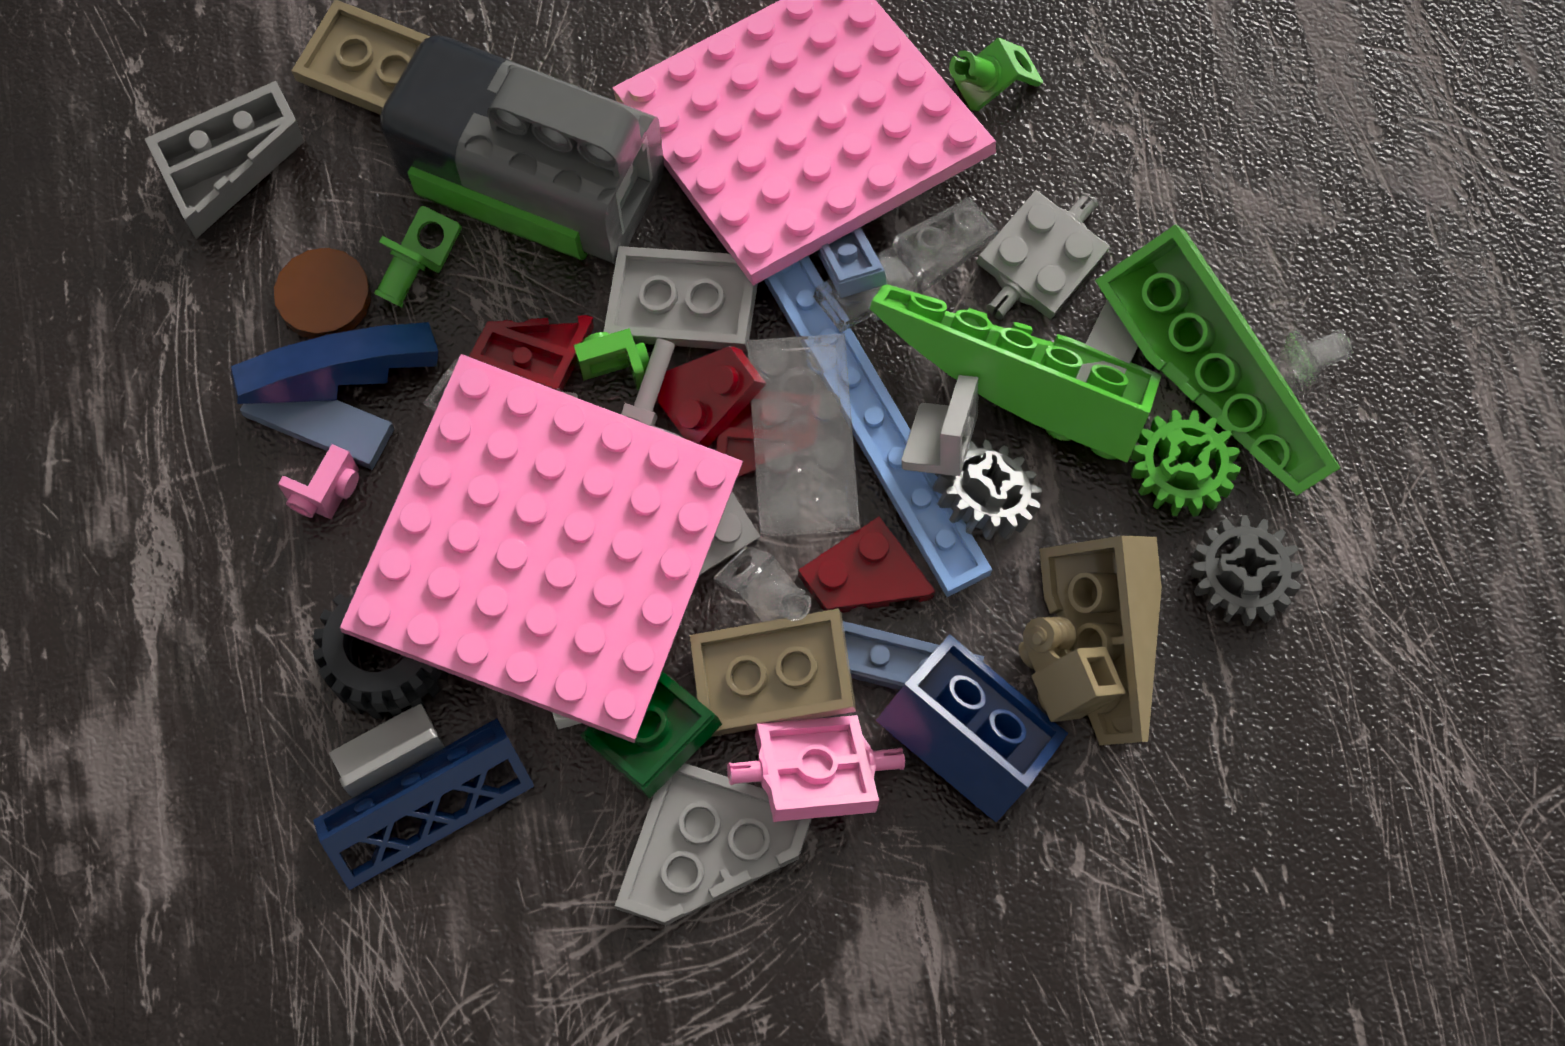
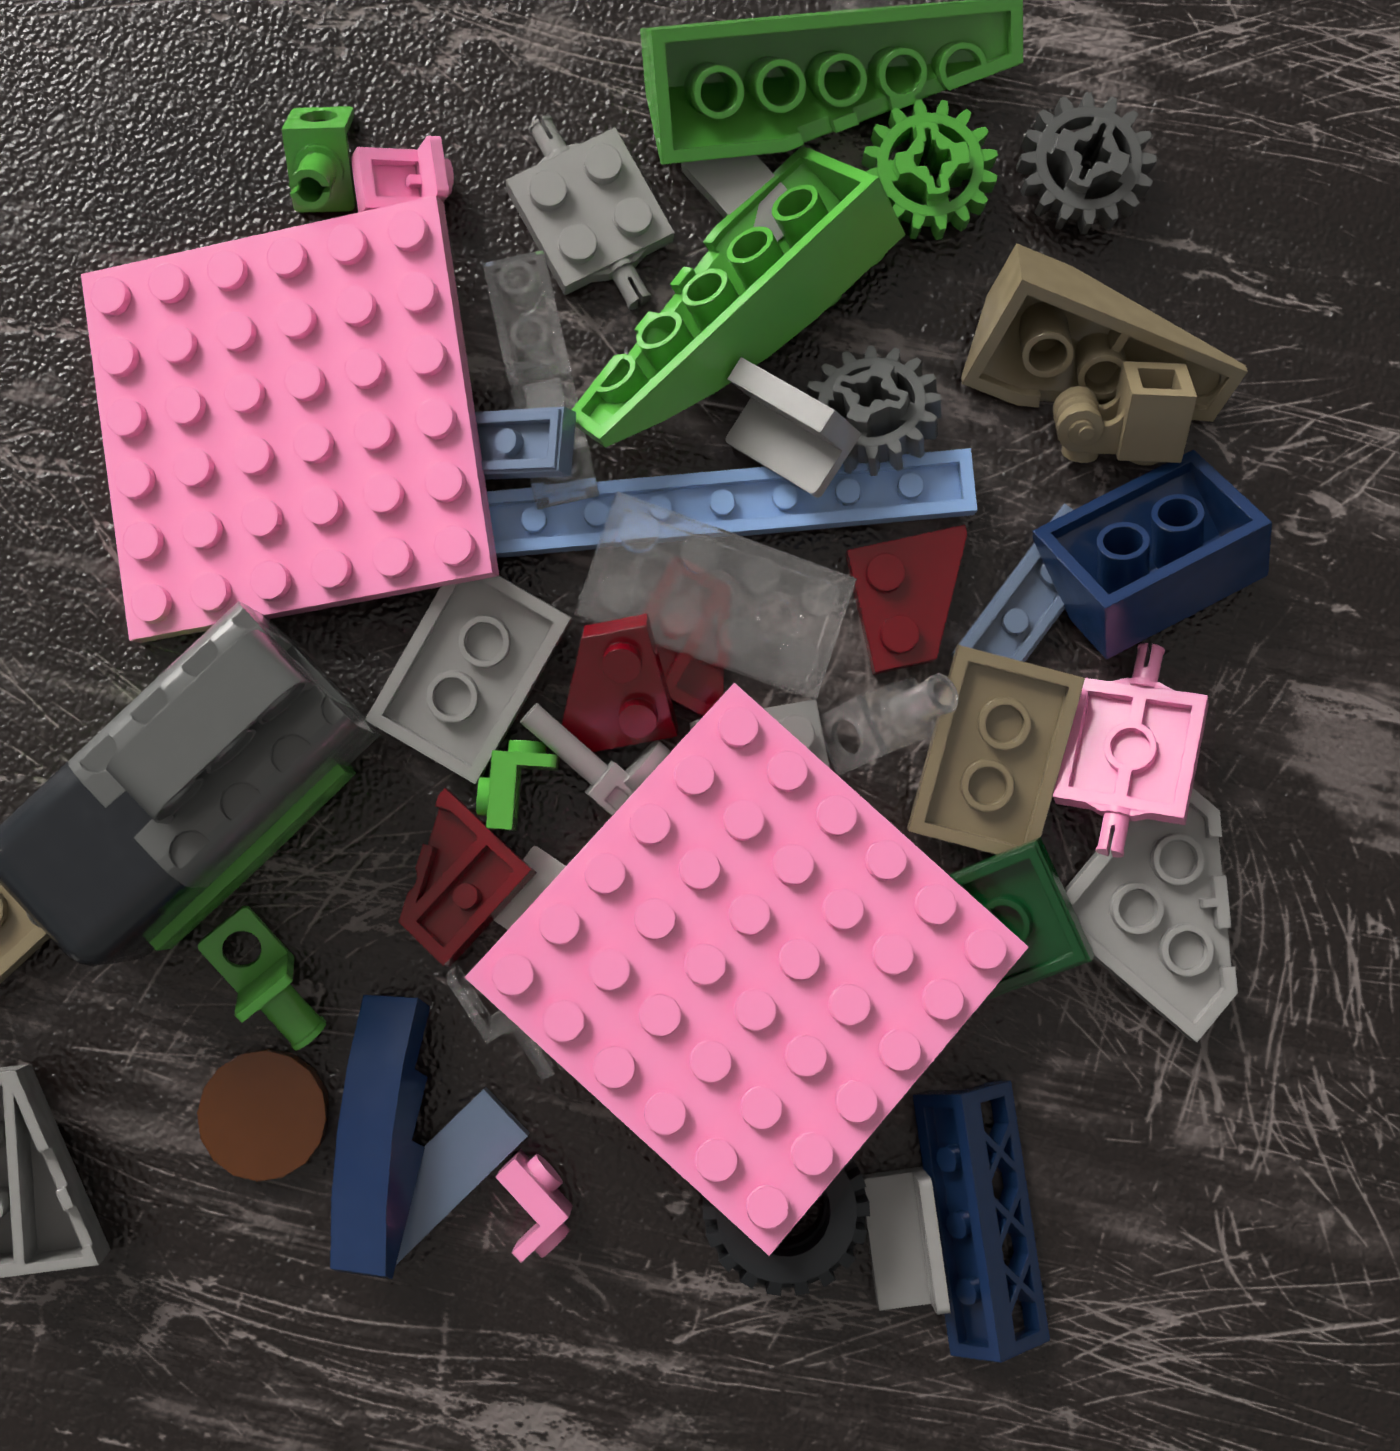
camera: 70 degrees left, 15 degrees up
none -> bright pink bracket [350,136,454,212]

